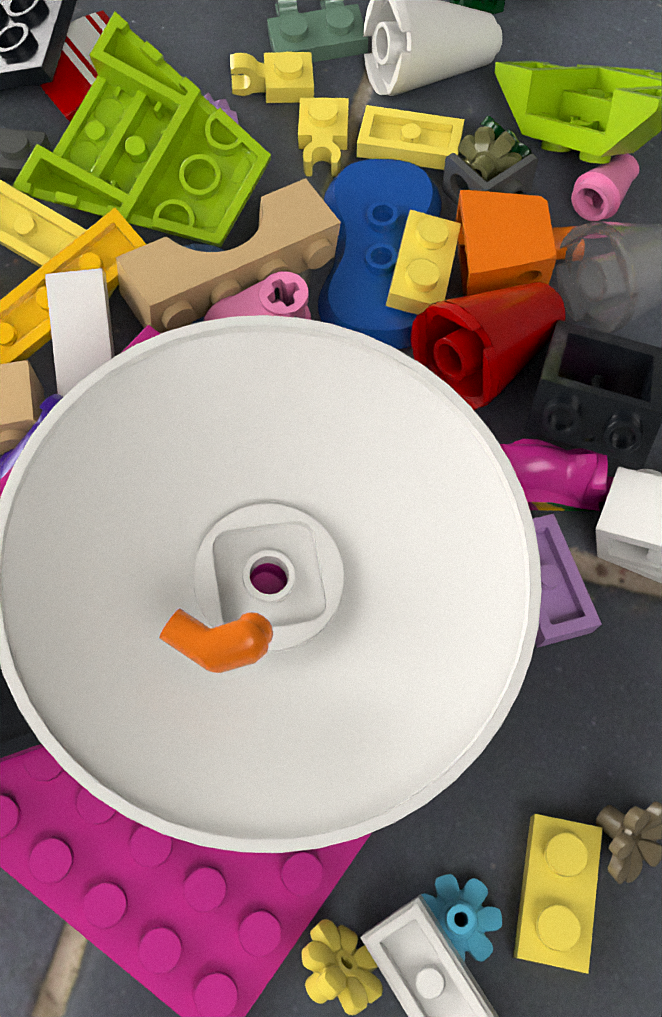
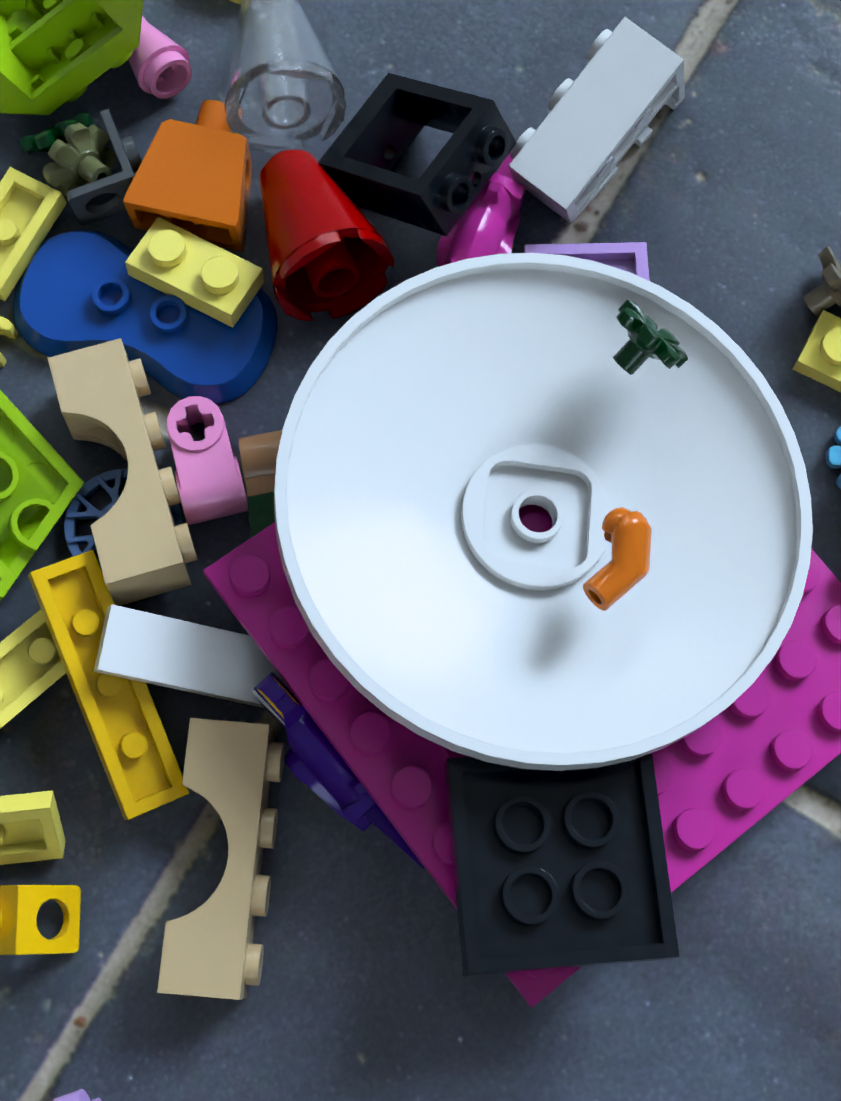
camera: 75 degrees left, 10 degrees up
none -> dark green plant [613,300,688,375]

